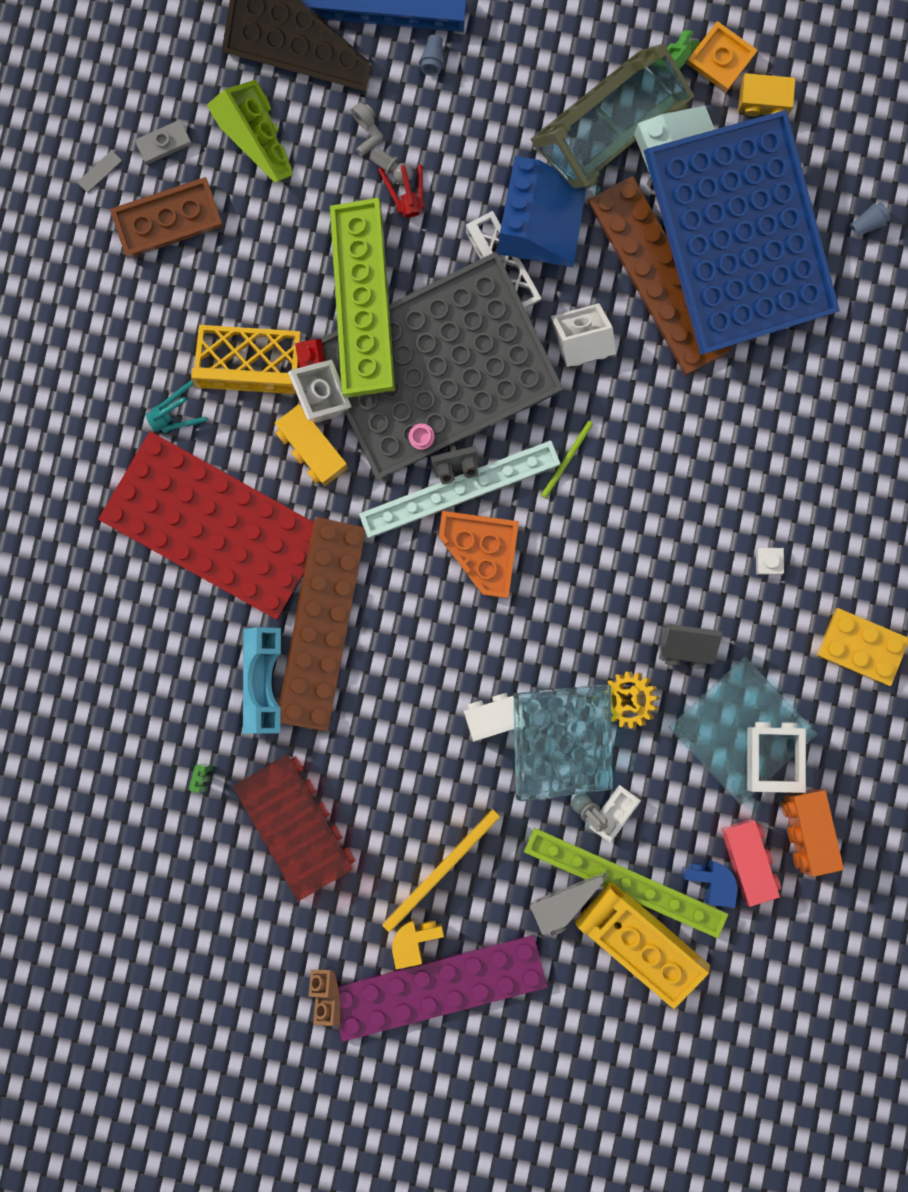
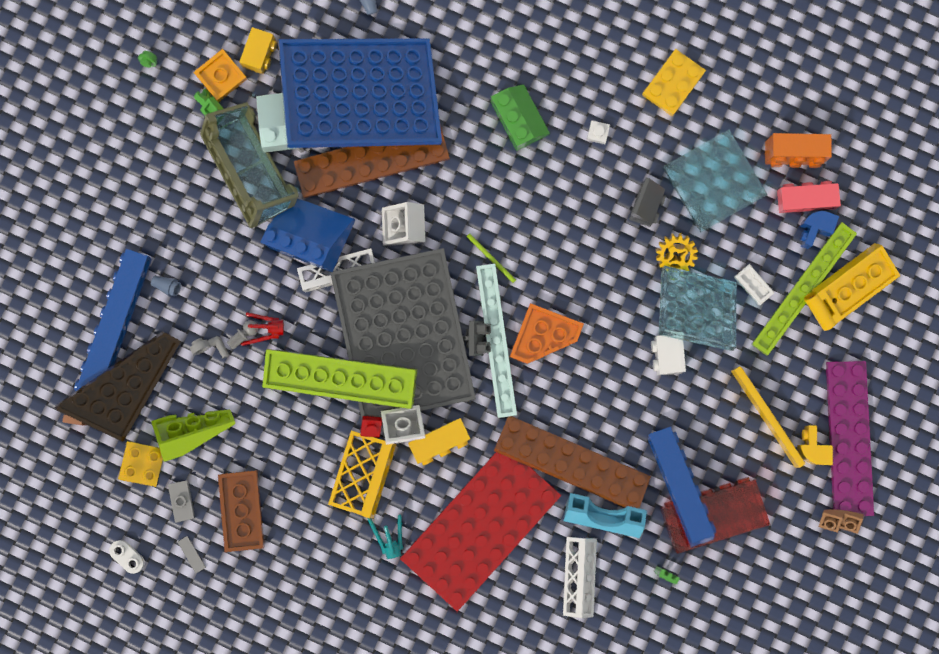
camera: 75 degrees left, 0 degrees up
bright pink plate [409,424,435,450] -> none
light grey slope [530,872,608,936] -> none
light grey axle [572,793,608,832] -> none
white window [747,722,806,793] -> none
none -> white plate [109,540,145,574]
none -> yellow hinge [118,441,163,487]
none -> bright green slope [491,85,550,151]
none -> white fence [563,537,597,618]
none -> blue brick [648,427,716,547]

